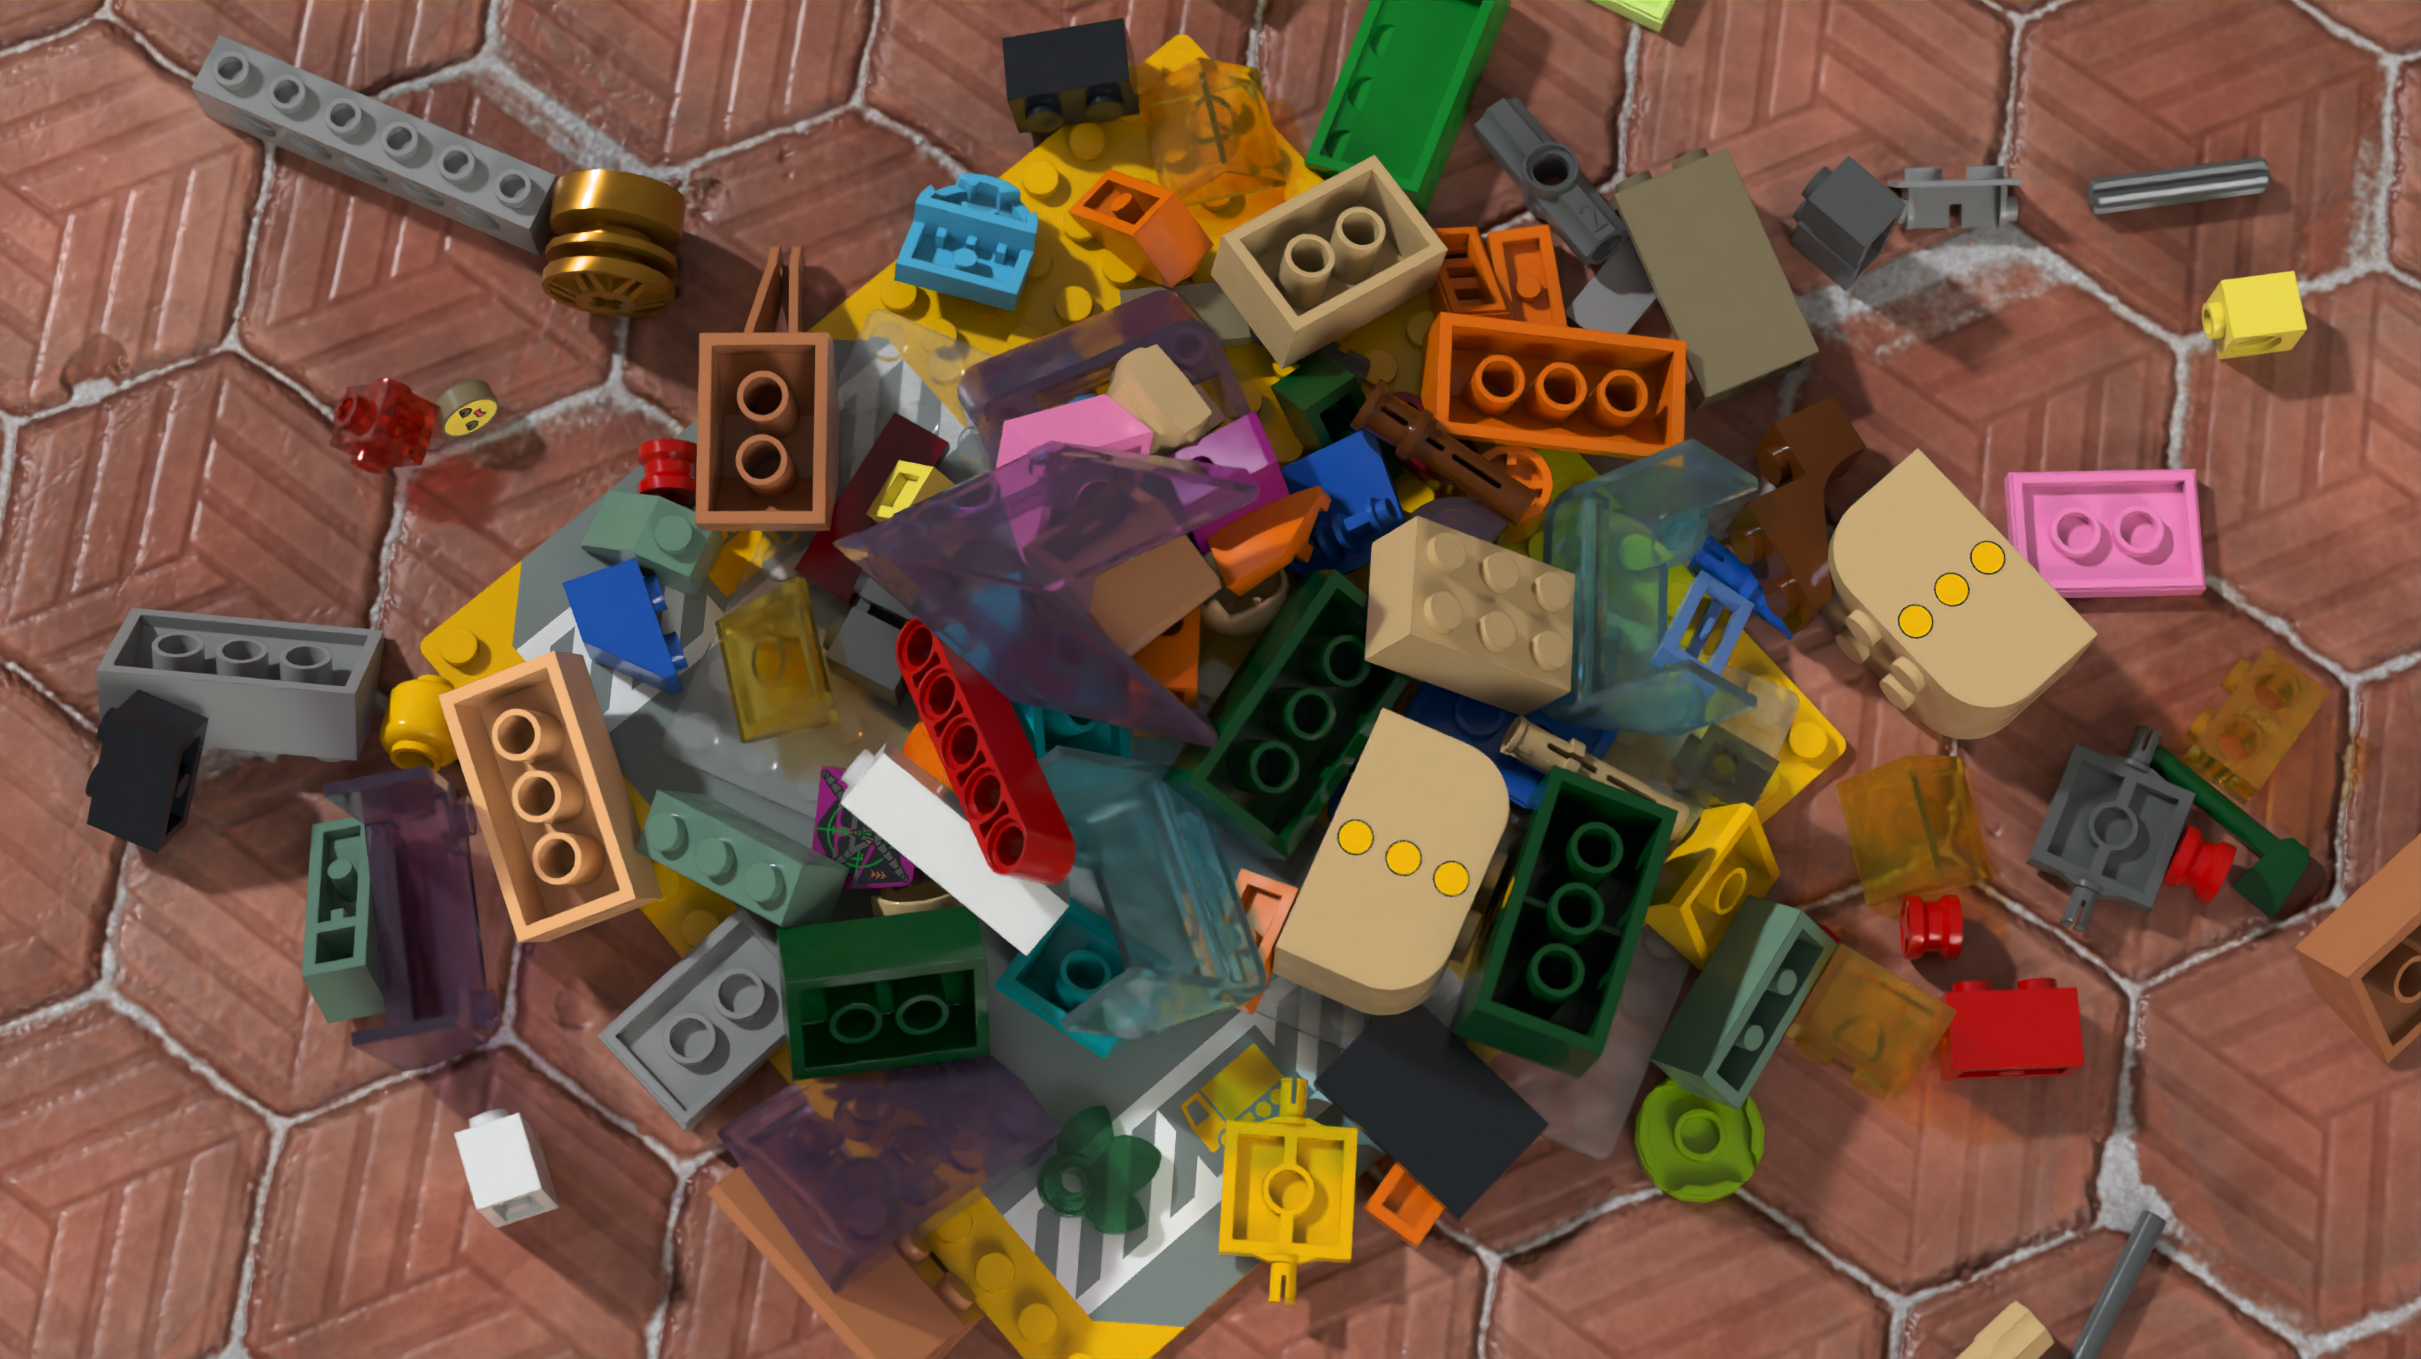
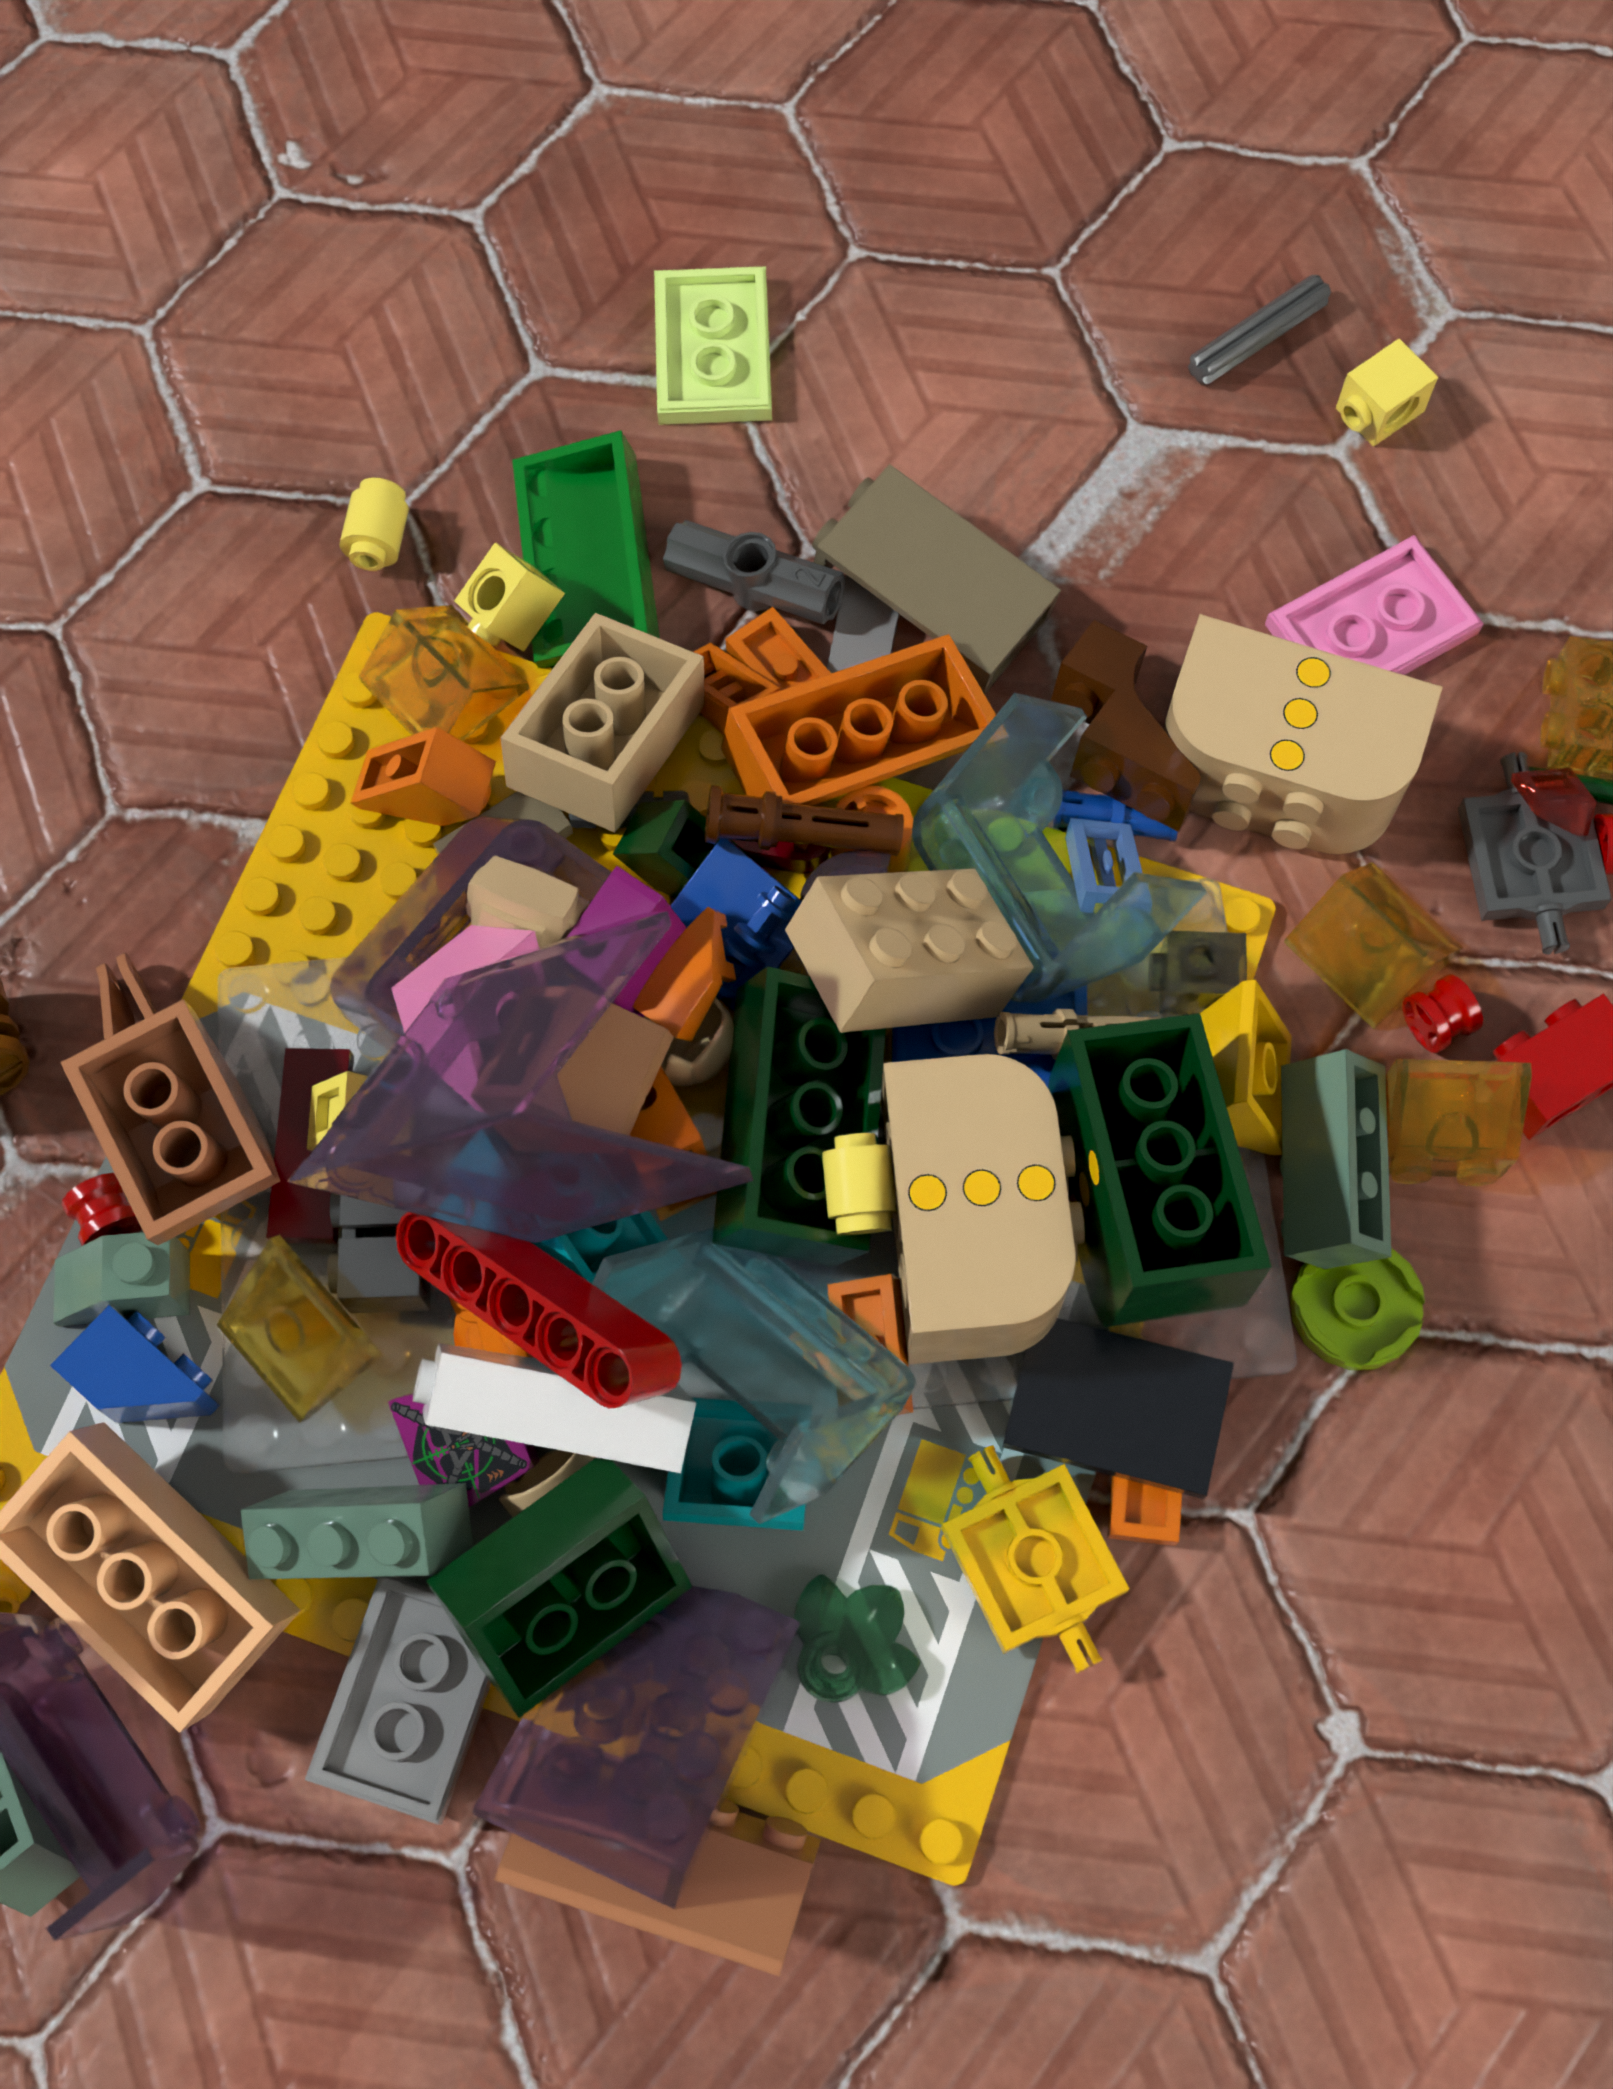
camera: 25 degrees left, 5 degrees down
white brick [454,1108,559,1228] -> none
medium azure slope [894,174,1038,312] -> none
black brick [1002,18,1140,134] -> none
dark grey piece [1790,156,1906,291] -> none
light grey hinge [1887,165,2022,230] -> none
none -> light yellow brick [454,542,565,652]
none -> light yellow brick [822,1133,897,1236]
none -> clear red slope [1511,768,1597,836]

